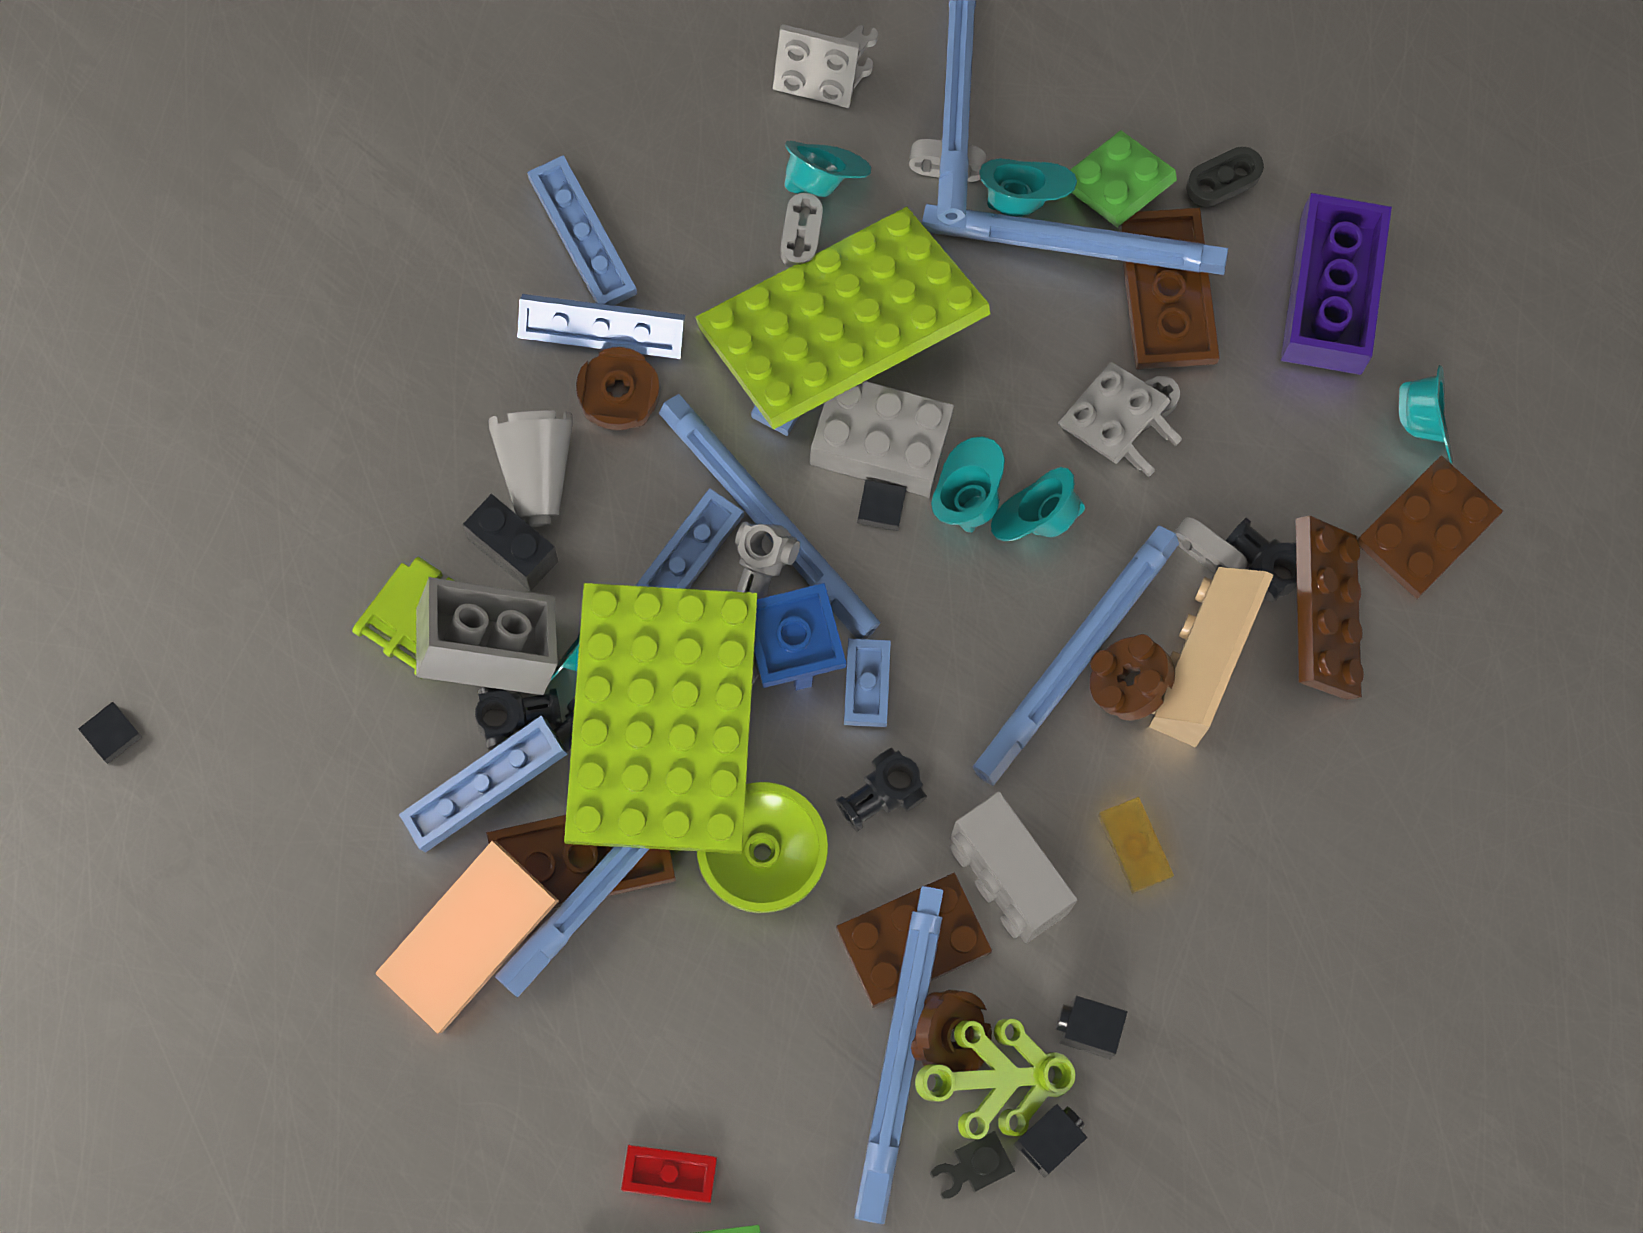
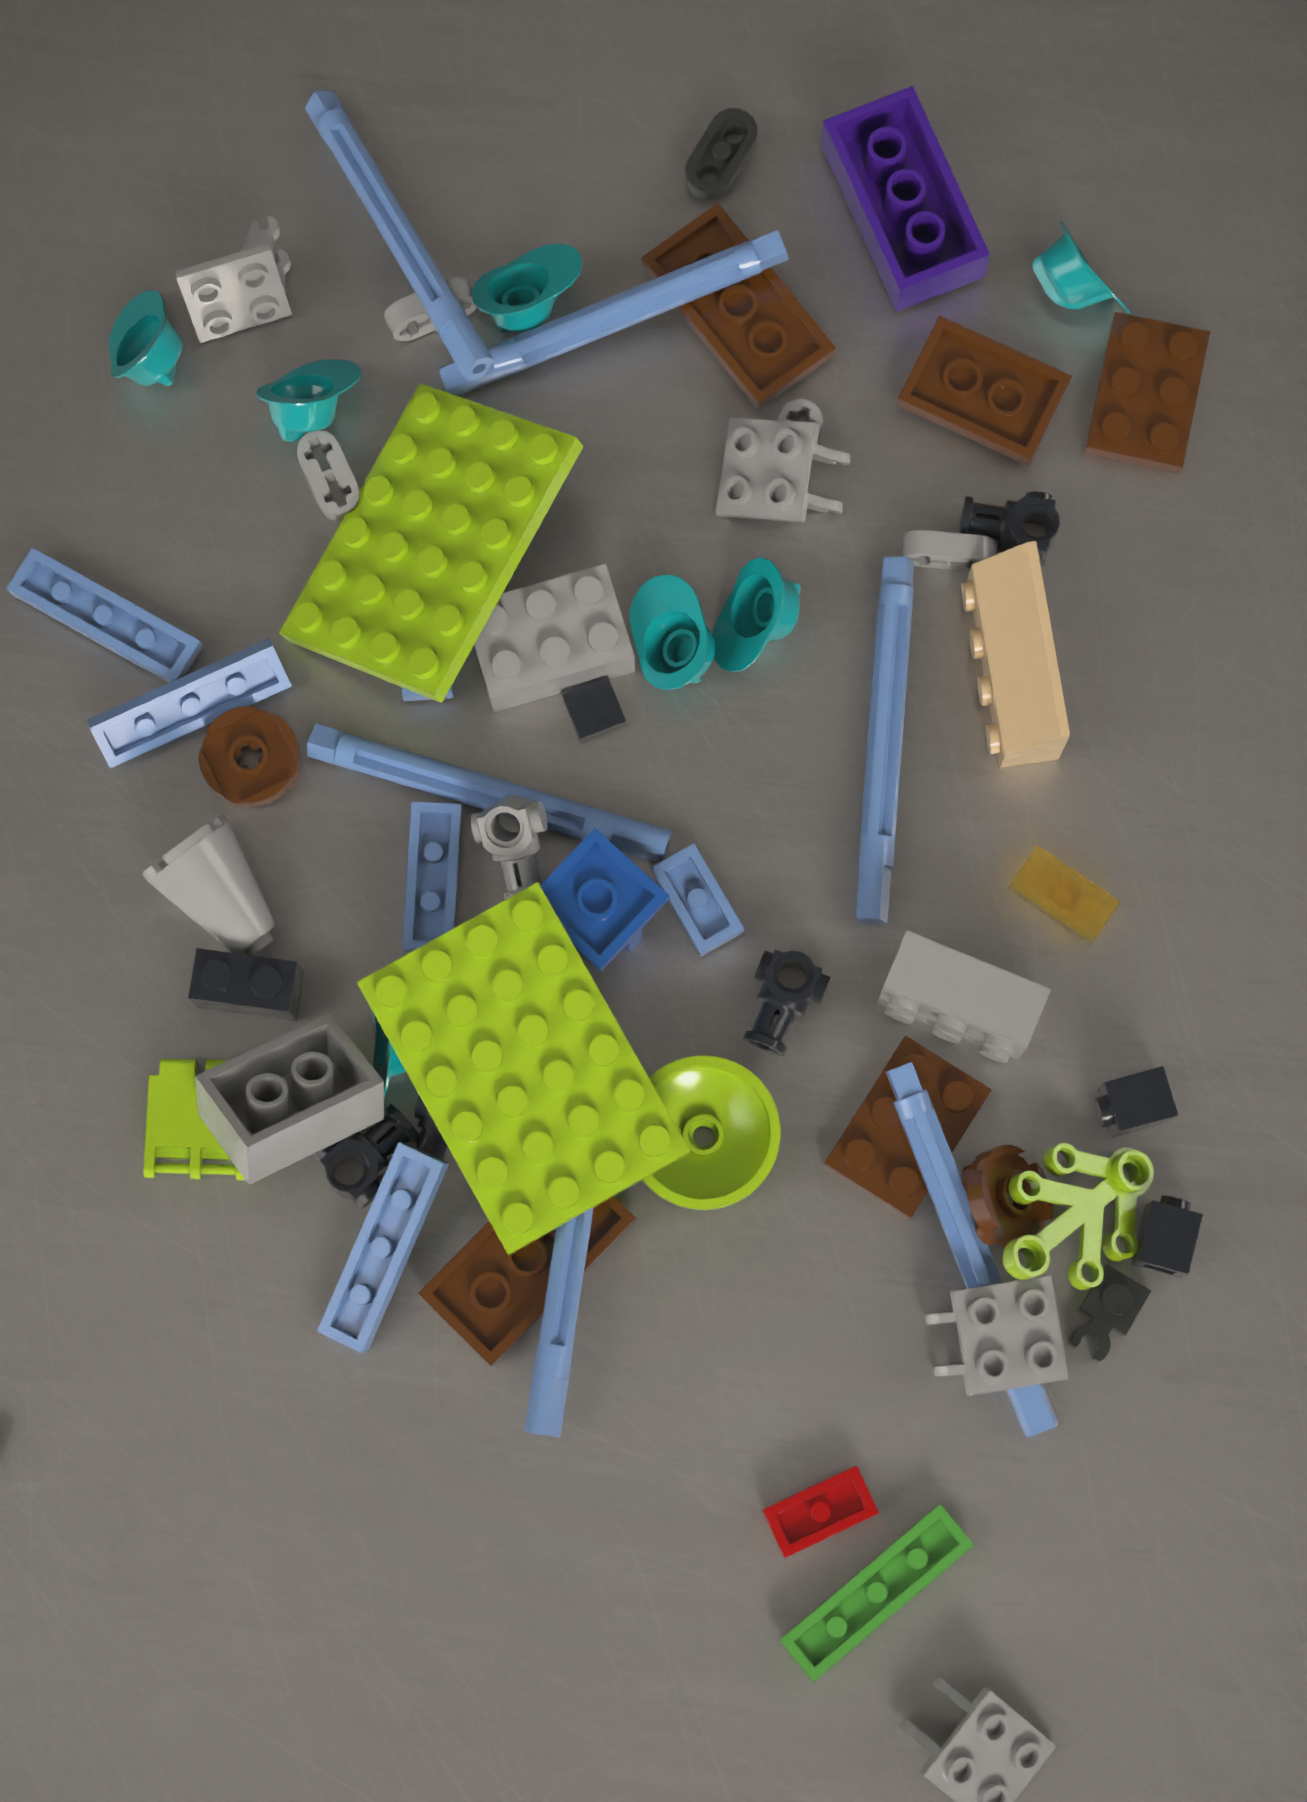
camera: 25 degrees left, 5 degrees up
light nougat tile [375,841,559,1034] -> none
bright green plate [1070,130,1177,227] -> none
reddish brown plate [1090,634,1175,721] -> none
reddish brown plate [1296,515,1364,700] -> none
none -> teal piece [109,290,184,386]
none -> reddish brown plate [897,315,1072,466]
none -> light grey plate [925,1275,1069,1396]

